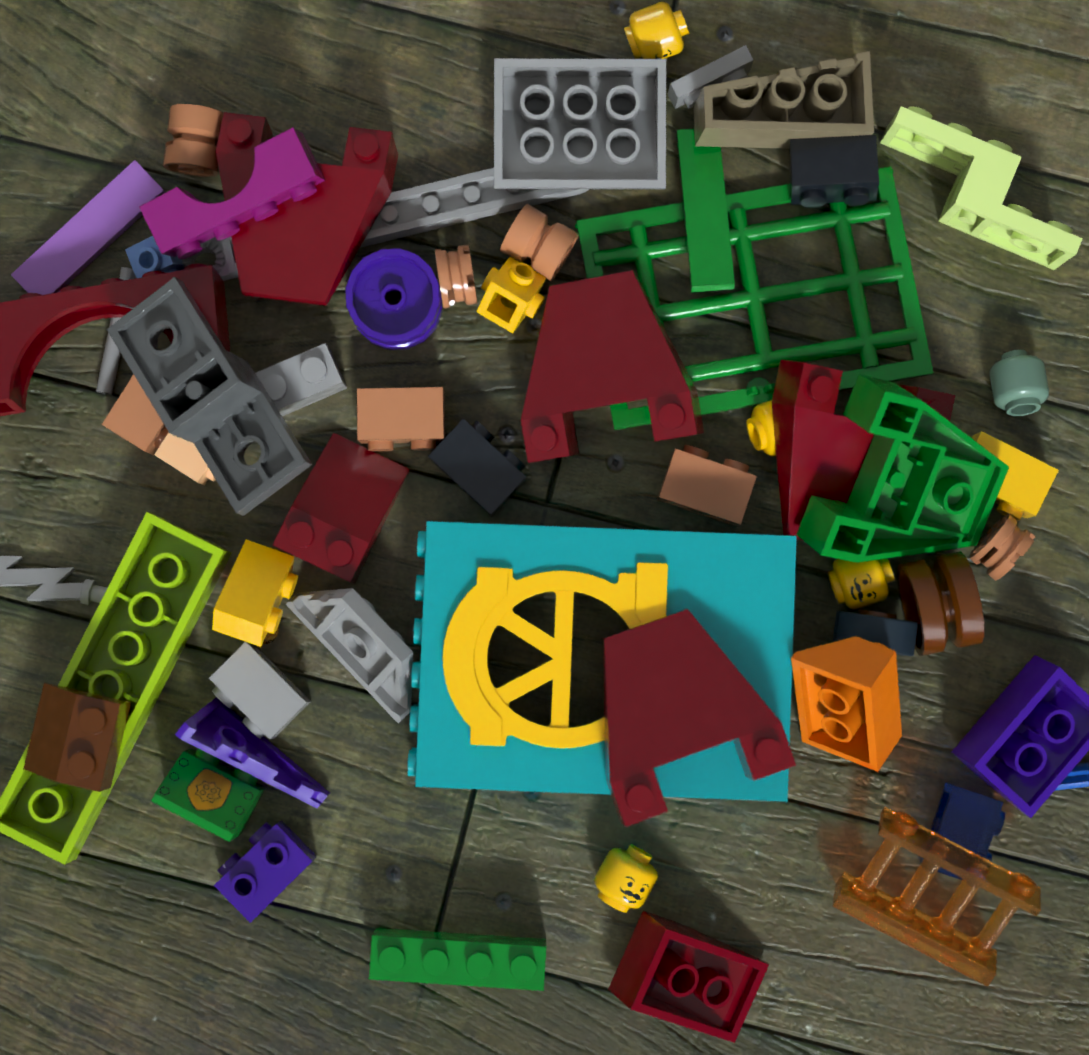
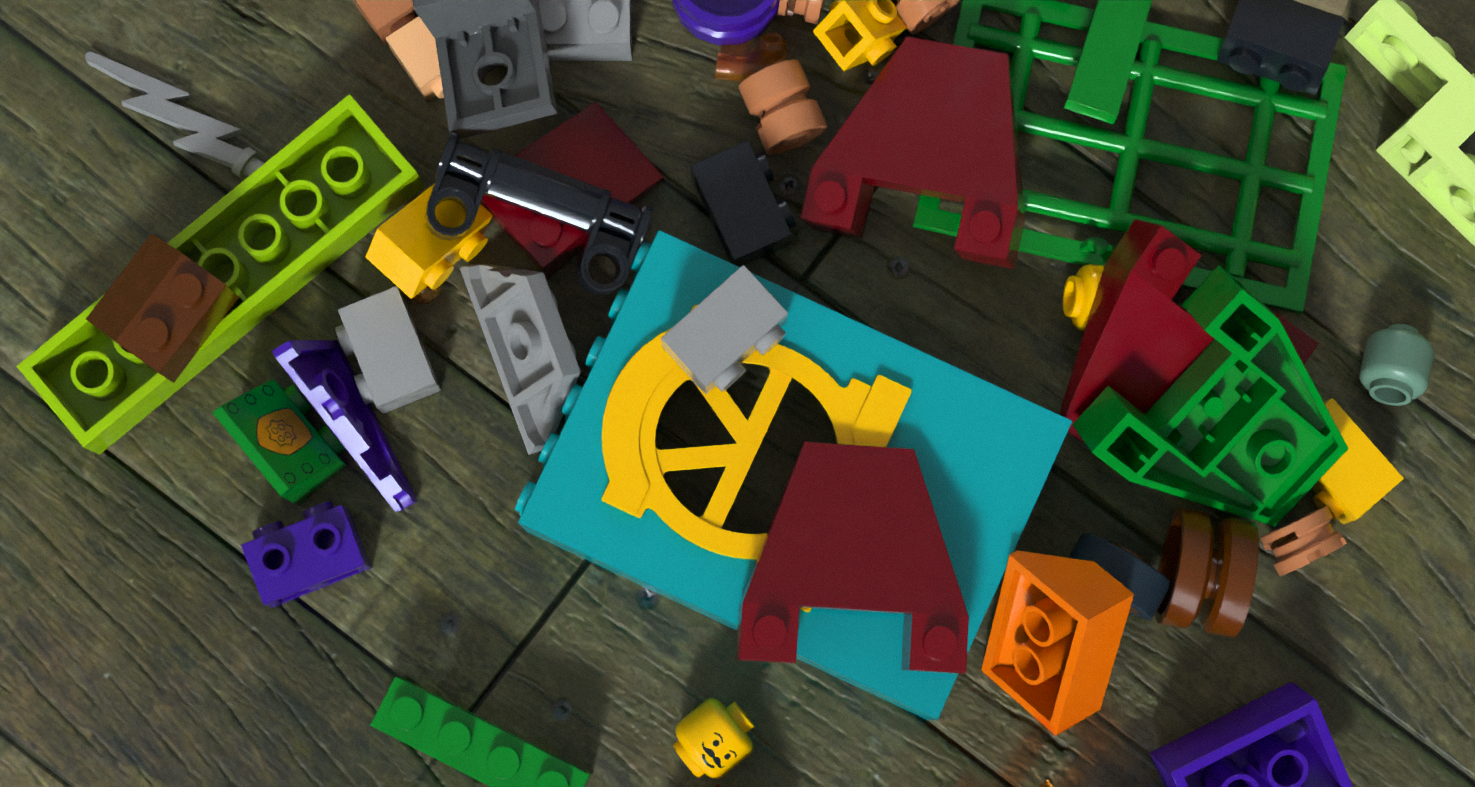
camera: 20 degrees right, 5 degrees down
nougat brick [357,387,446,451] -> none
nougat brick [657,445,757,527] -> none
yellow head [828,558,895,610] -> none
none -> black piece [425,132,653,295]
none -> light grey brick [661,265,788,395]
none -> clear orange arm [715,33,788,82]
none -> nougat wheel [738,59,828,155]

